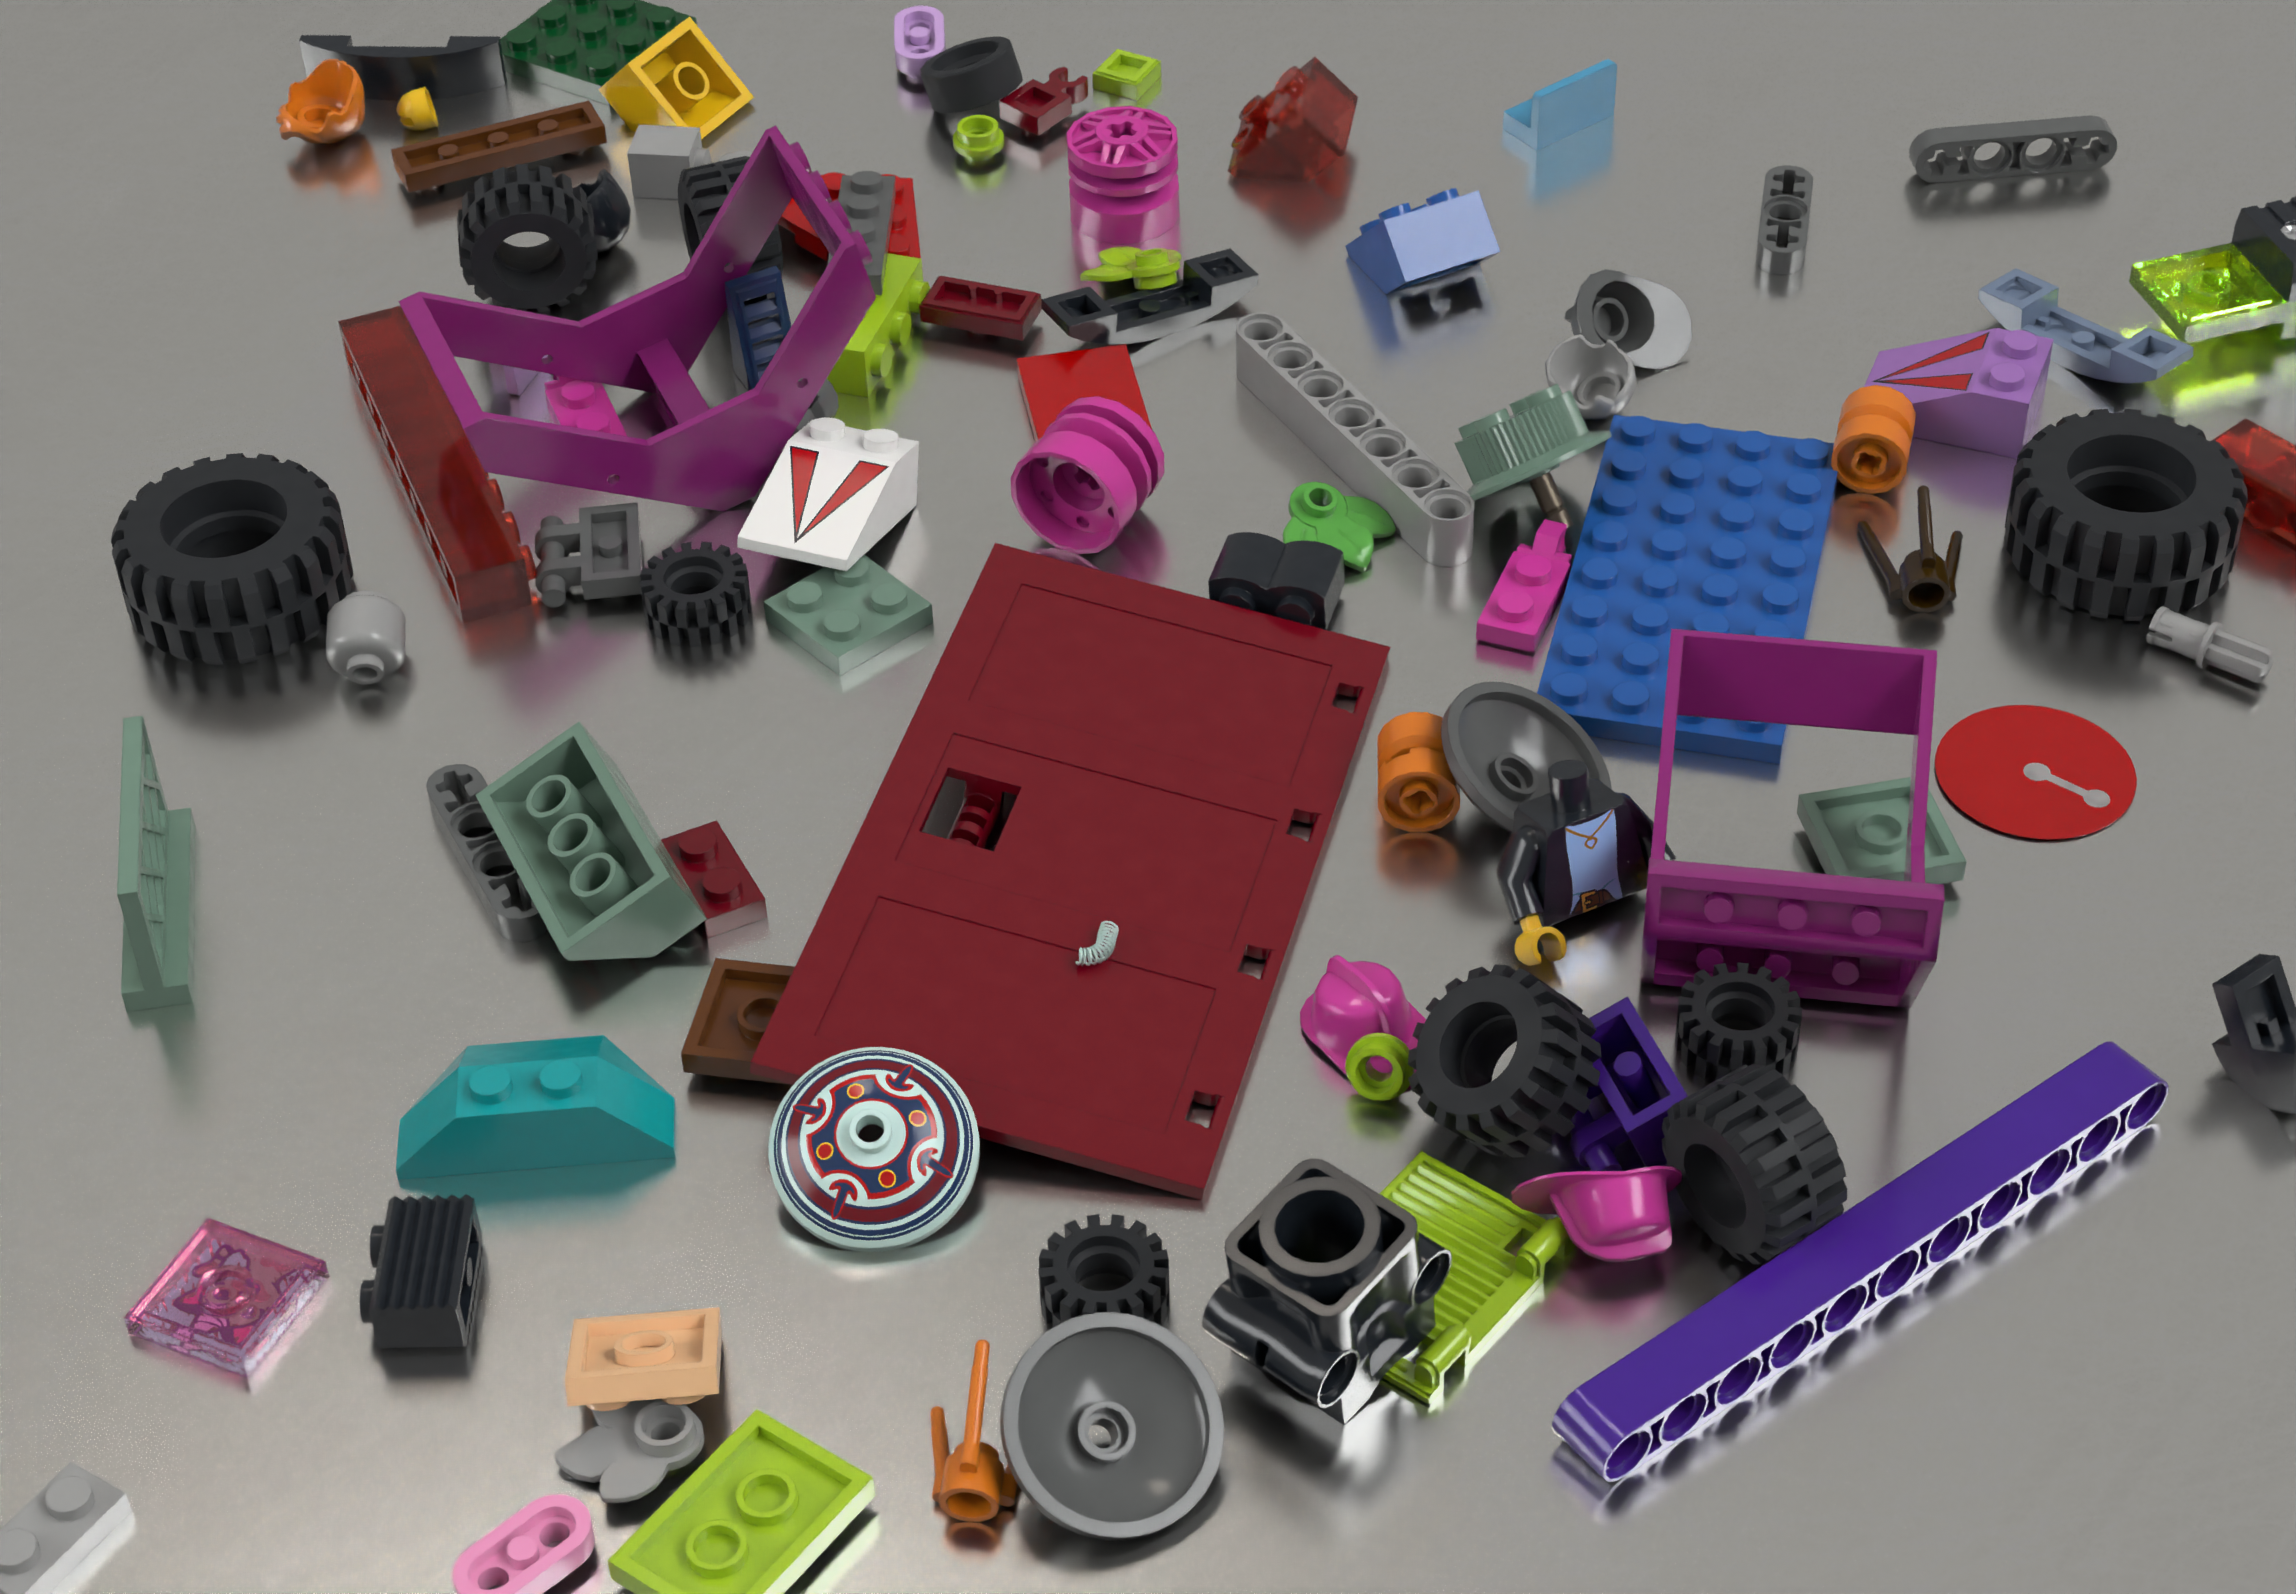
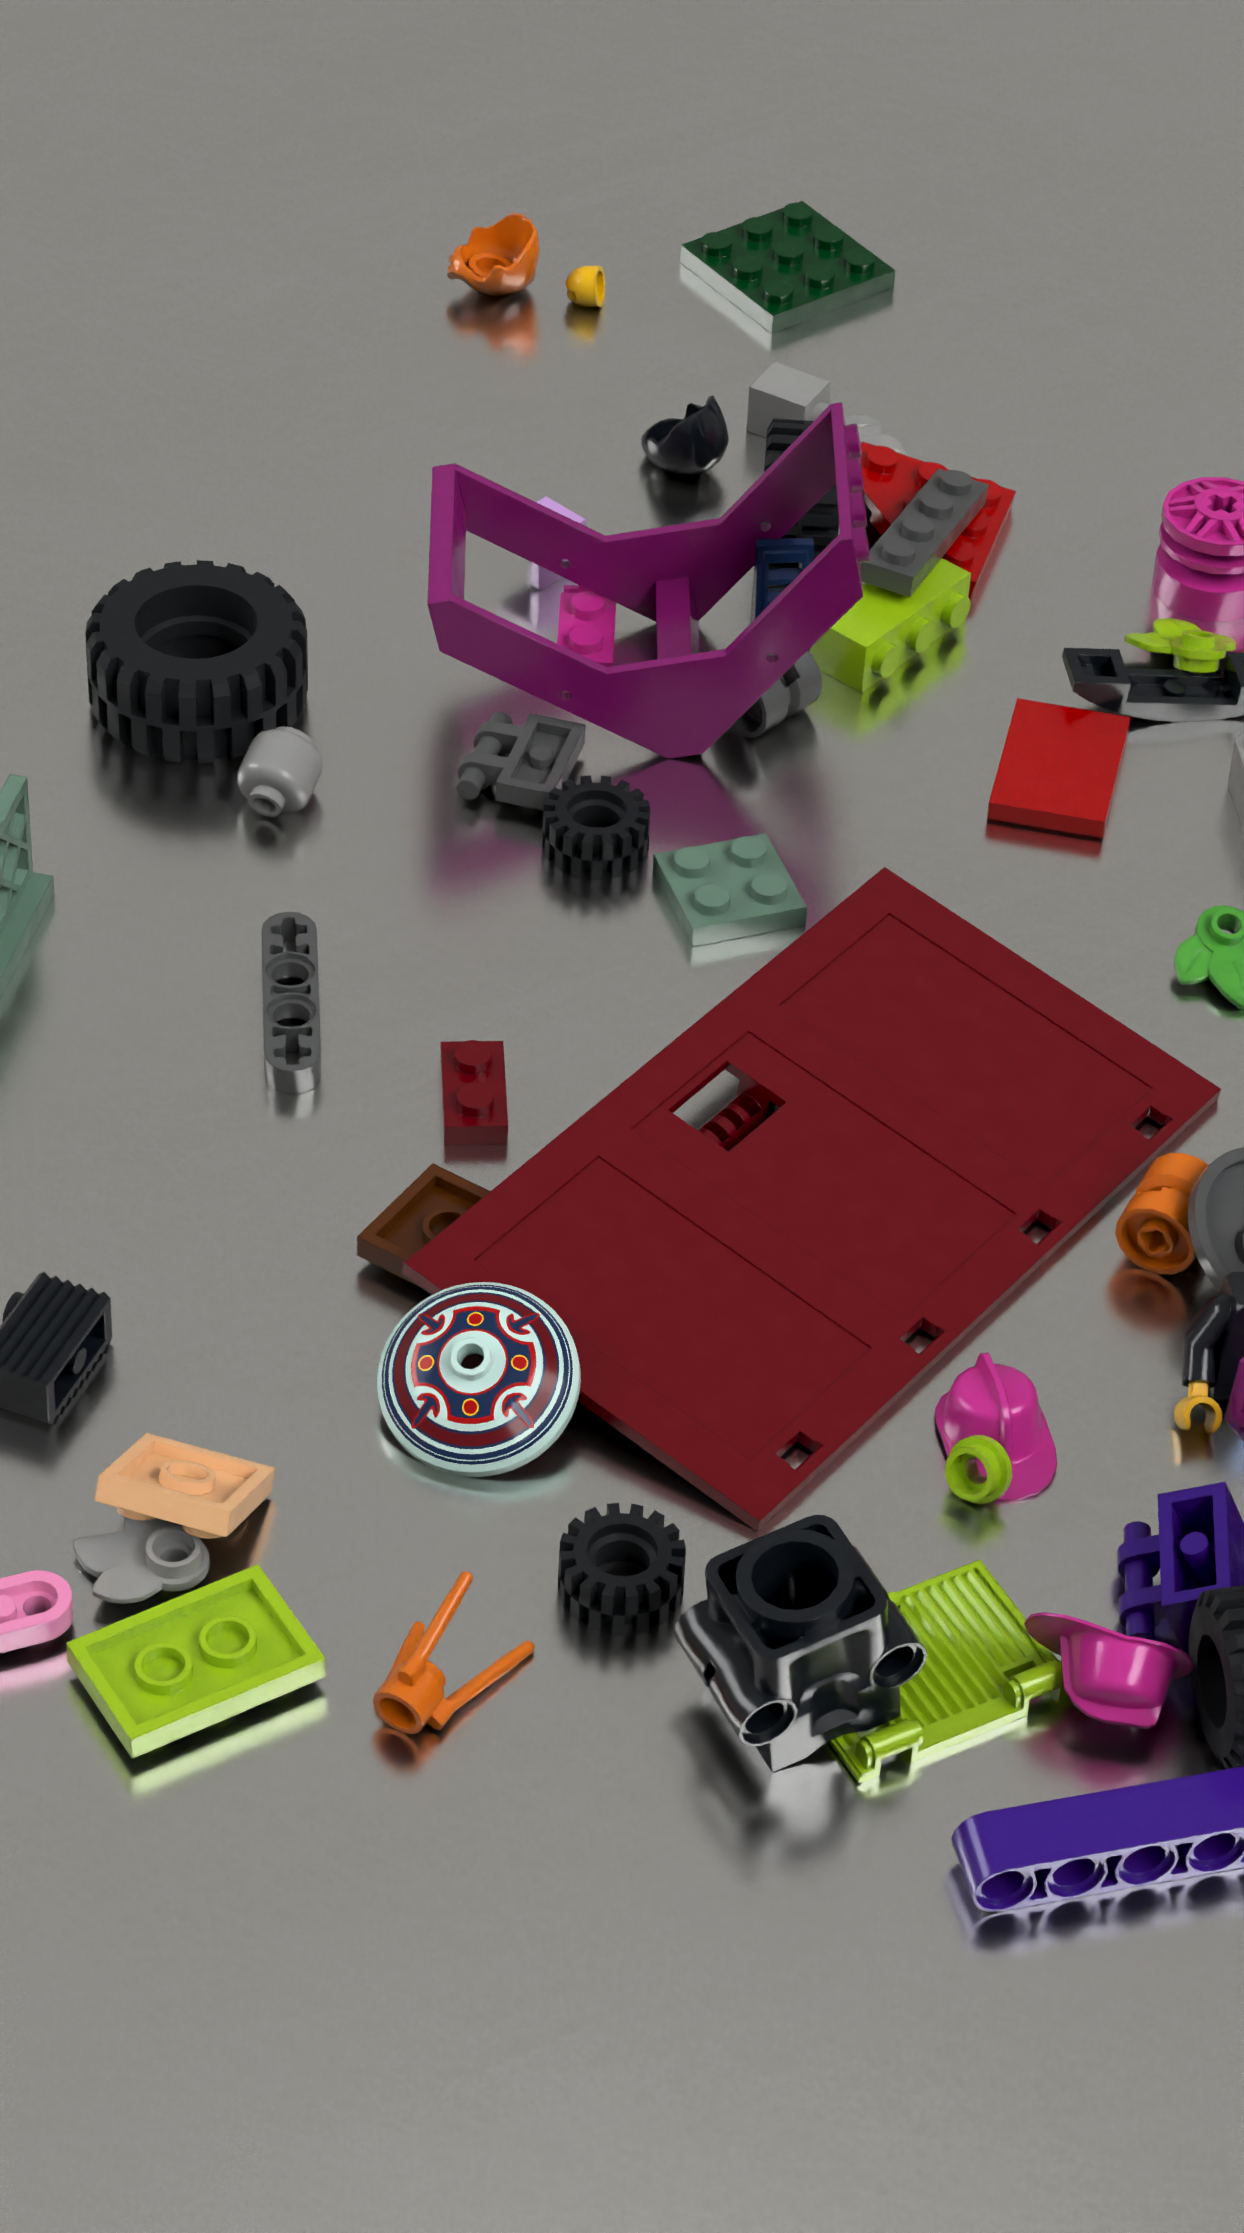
camera: 20 degrees right, 0 degrees up
black slope [299,35,507,101] -> none
clear red brick [338,306,537,624] -> none
reddish brown plate [391,100,607,193] -> none
teal wedge [396,1035,676,1180] -> none
black tyre [457,164,598,313] -> none
sand green slope [475,721,707,961] -> none
yellow slope [598,16,754,140] -> none
white slope [737,418,919,571] -> none
lavender plate [894,6,945,79] -> none
dark red plate [919,276,1042,340] -> none
black tyre [920,36,1023,113] -> none
lime plate [953,115,1005,161] -> none
dark red plate [999,67,1088,136] -> none
dark grey dish [1000,1312,1224,1541] -> none
dark pink wheel [1010,396,1165,554] -> none
light aqua leg [1075,921,1119,966] -> none
black brick [1208,532,1345,630] -> none
black tyre [1408,964,1602,1158] -> none

